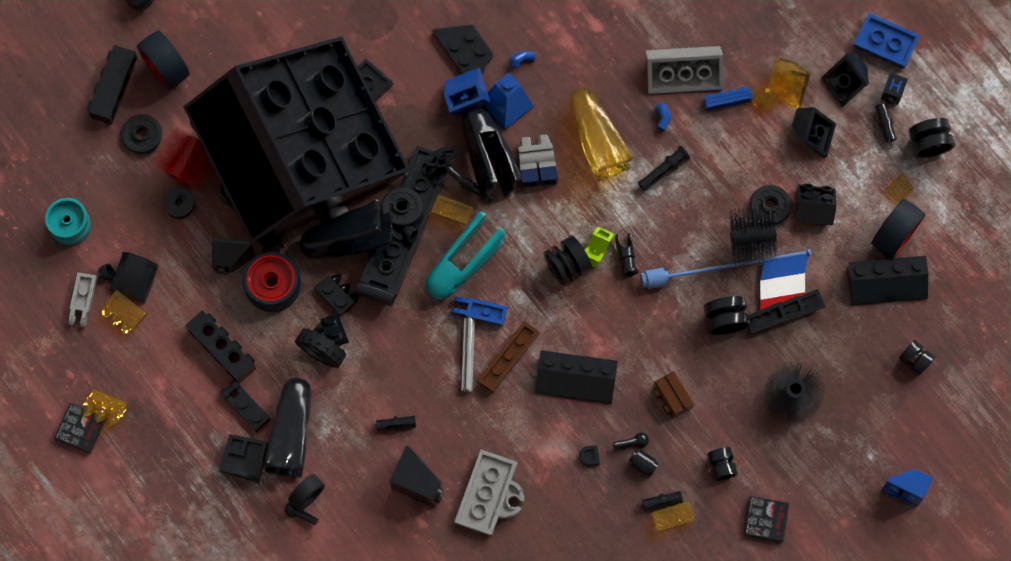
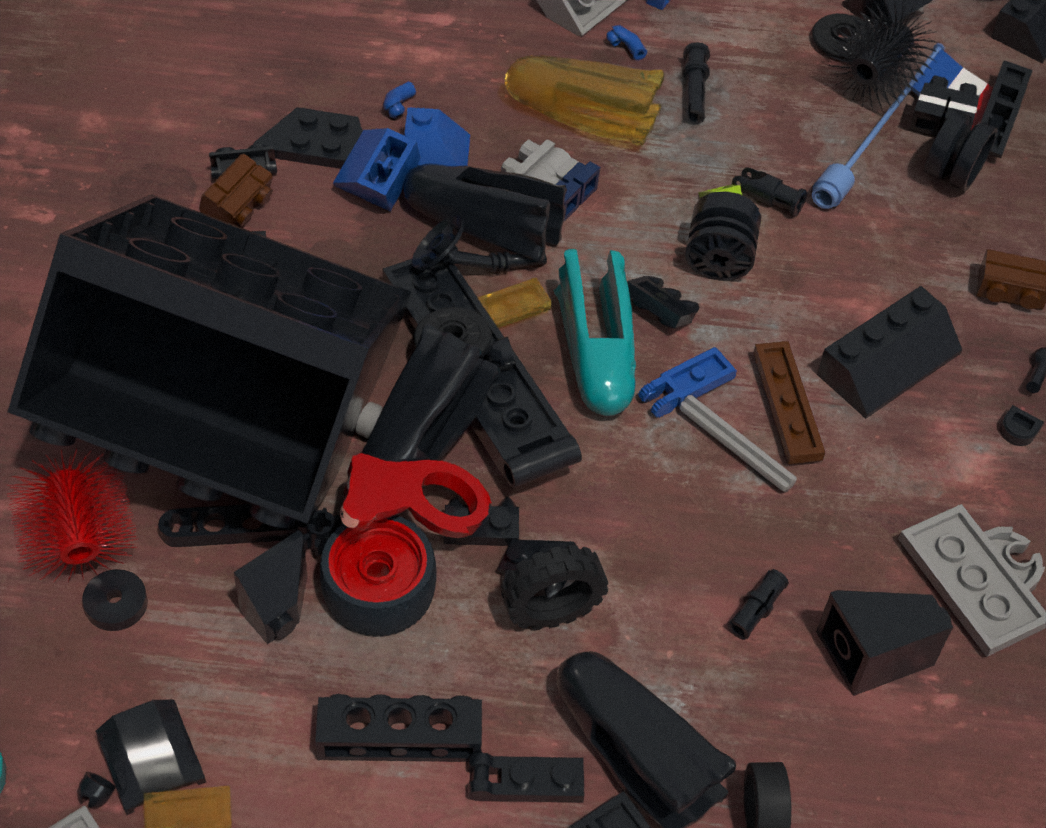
camera: 50 degrees left, 20 degrees down
none -> reddish brown brick [199,154,273,227]
none -> black hinge [209,144,277,180]
none -> red animal [340,453,492,538]
none -> black plate [627,276,700,328]
none -> black hips [910,75,980,136]

